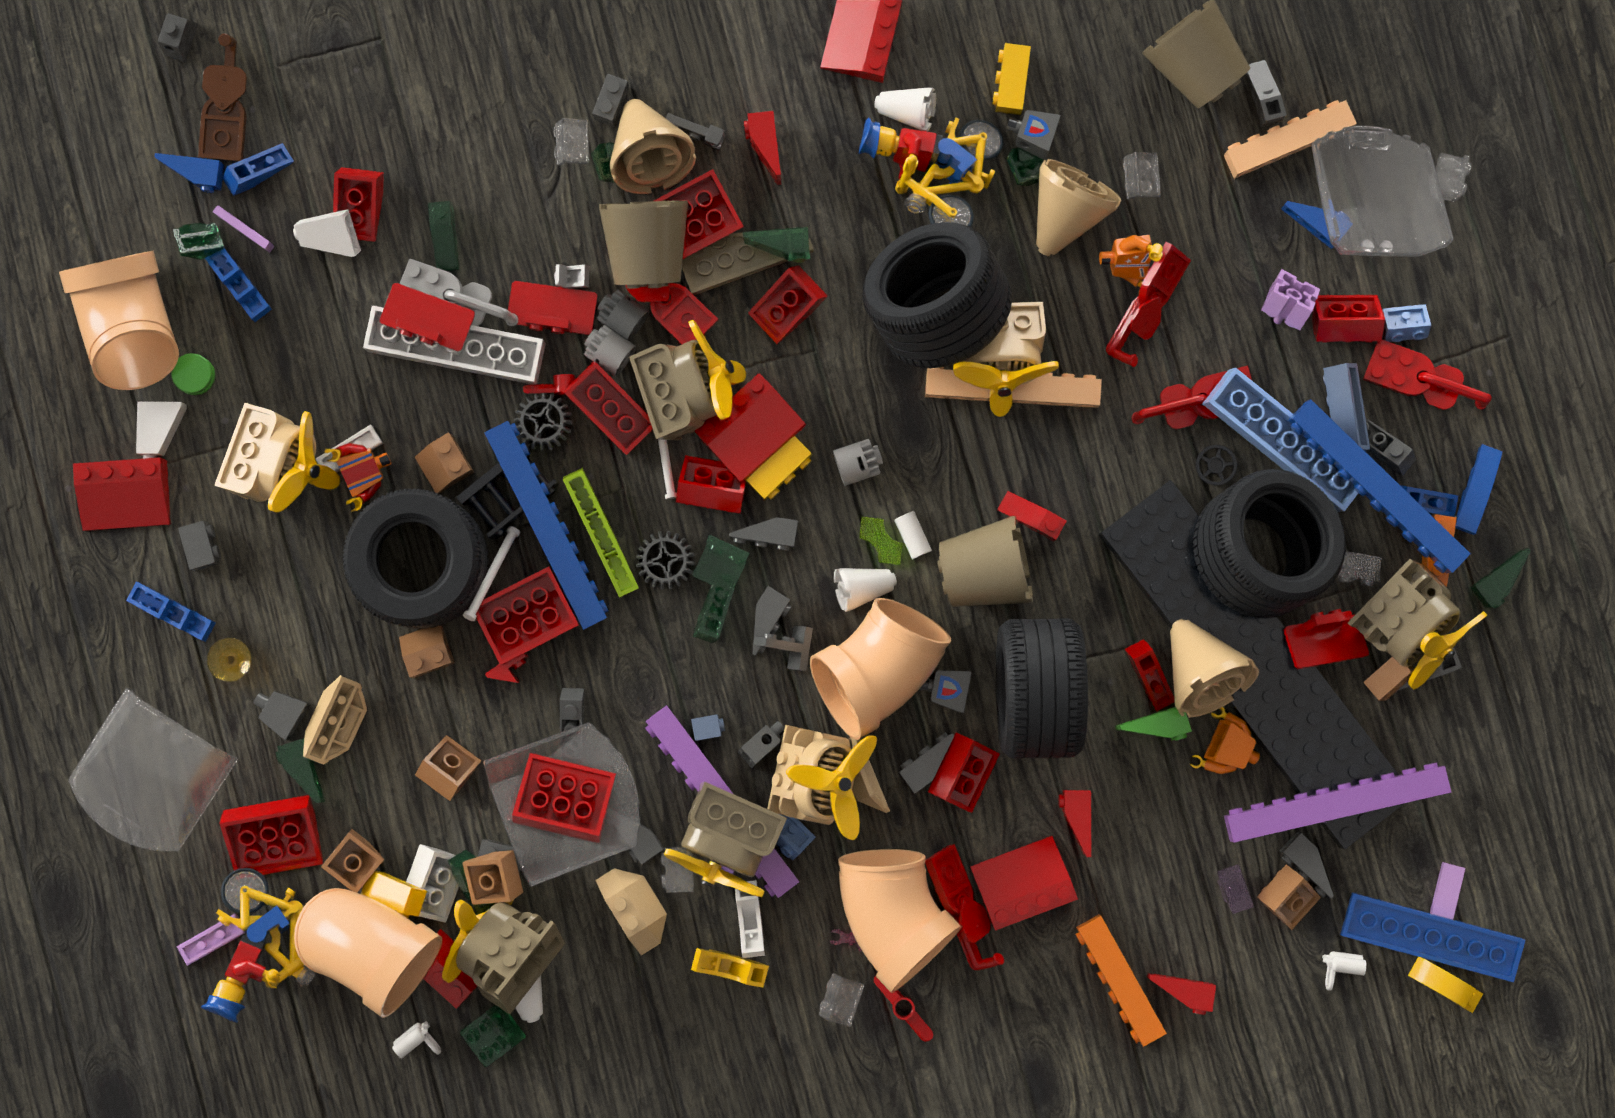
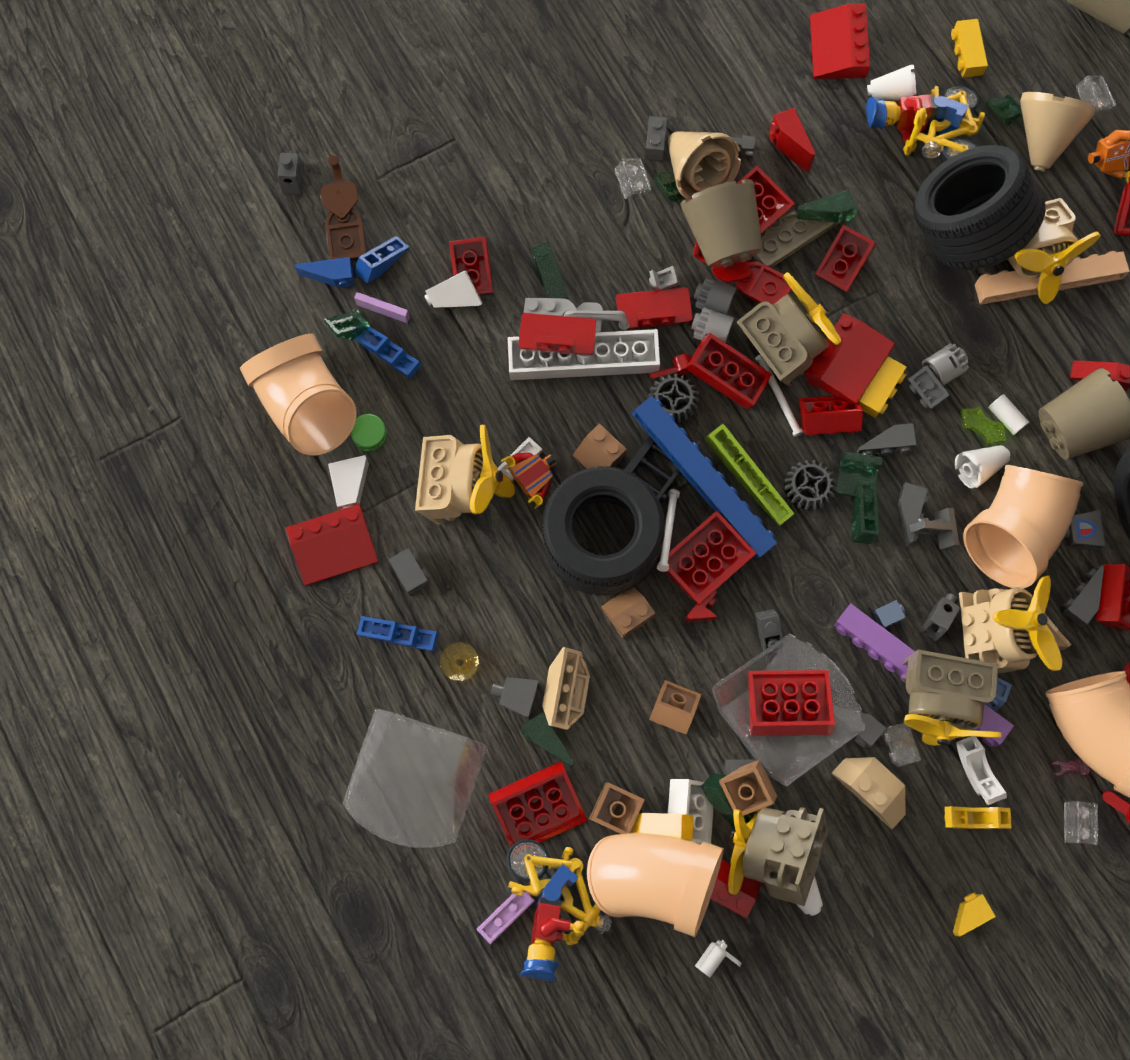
camera: 15 degrees left, 10 degrees down
clear green bracket [460,1005,526,1067] -> none
dark grey torso [1006,110,1061,160] -> none
none -> dark grey bracket [908,365,950,410]
none -> yellow slope [953,892,996,936]

